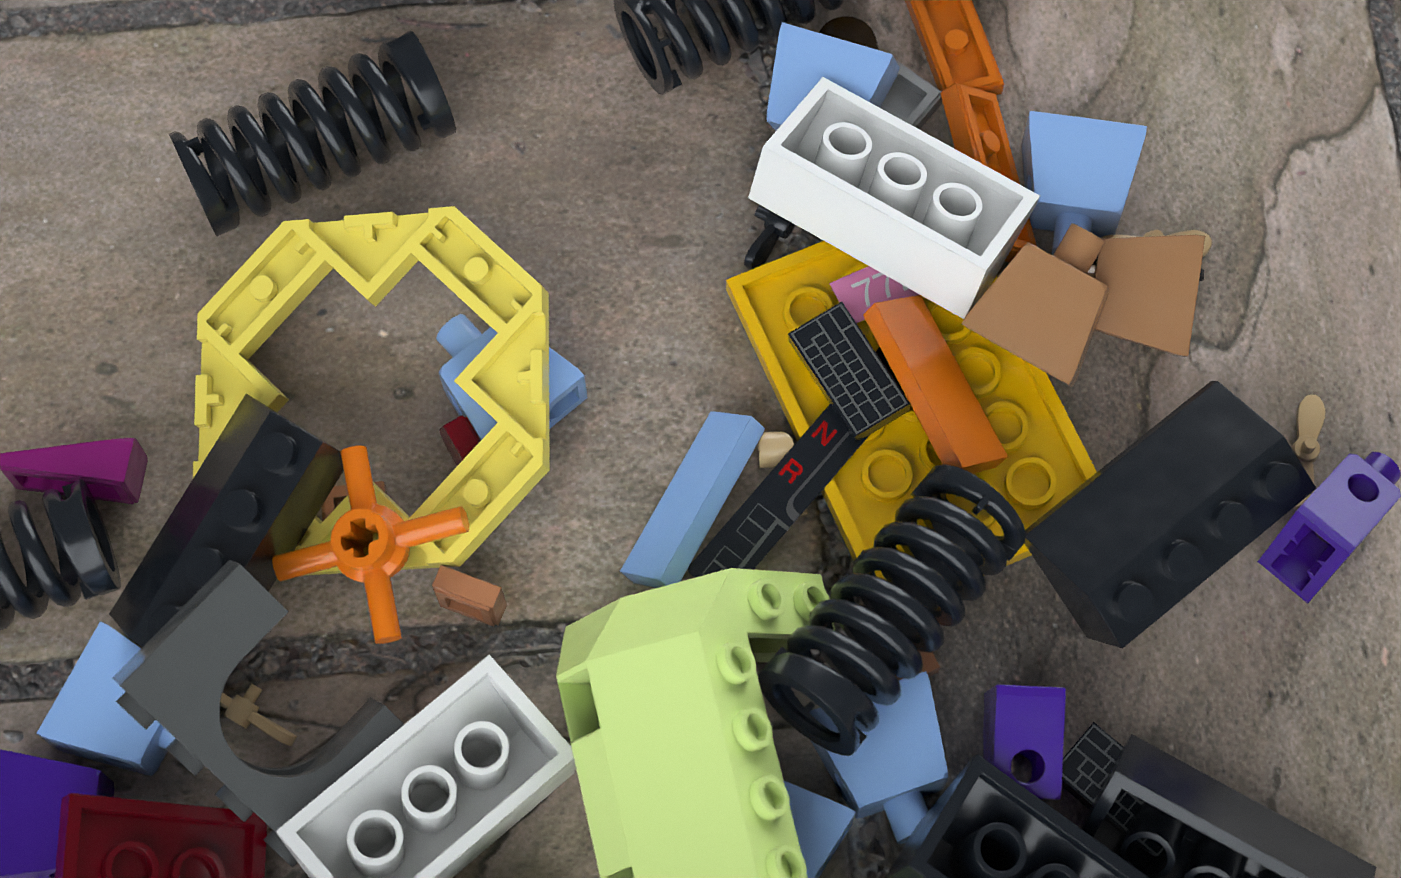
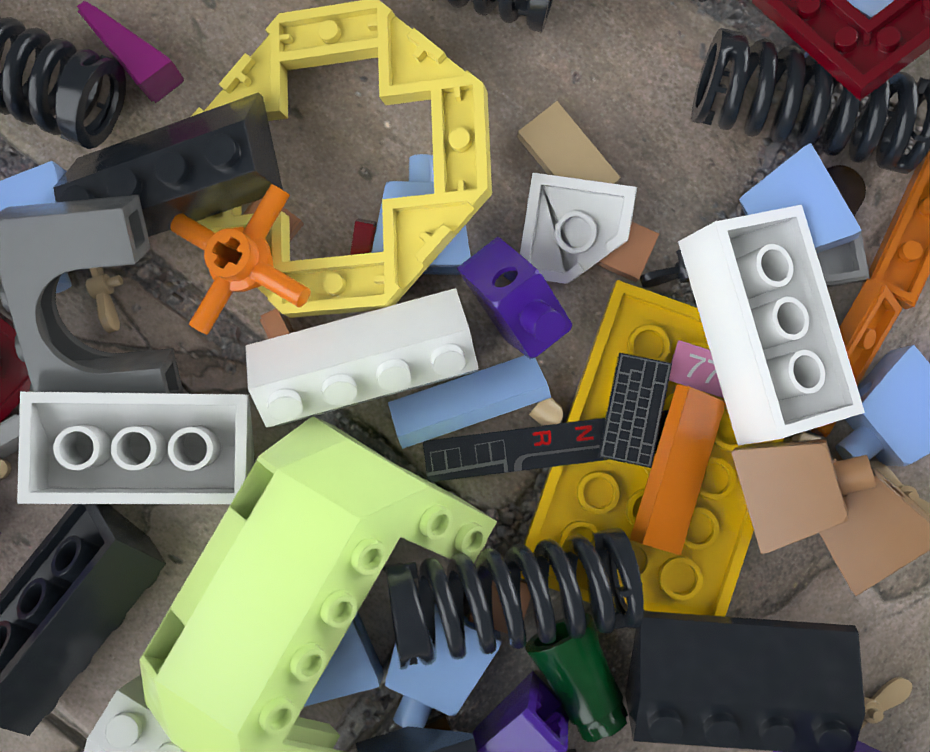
camera: 40 degrees right, 15 degrees up
none -> white slope [246,288,479,428]
none -> dark purple torso [456,236,573,359]
none -> tan tile [517,101,621,184]
none -> white plate [520,173,637,284]
none -> dark green plant [525,613,628,742]
none -> nougat tile [595,222,659,282]

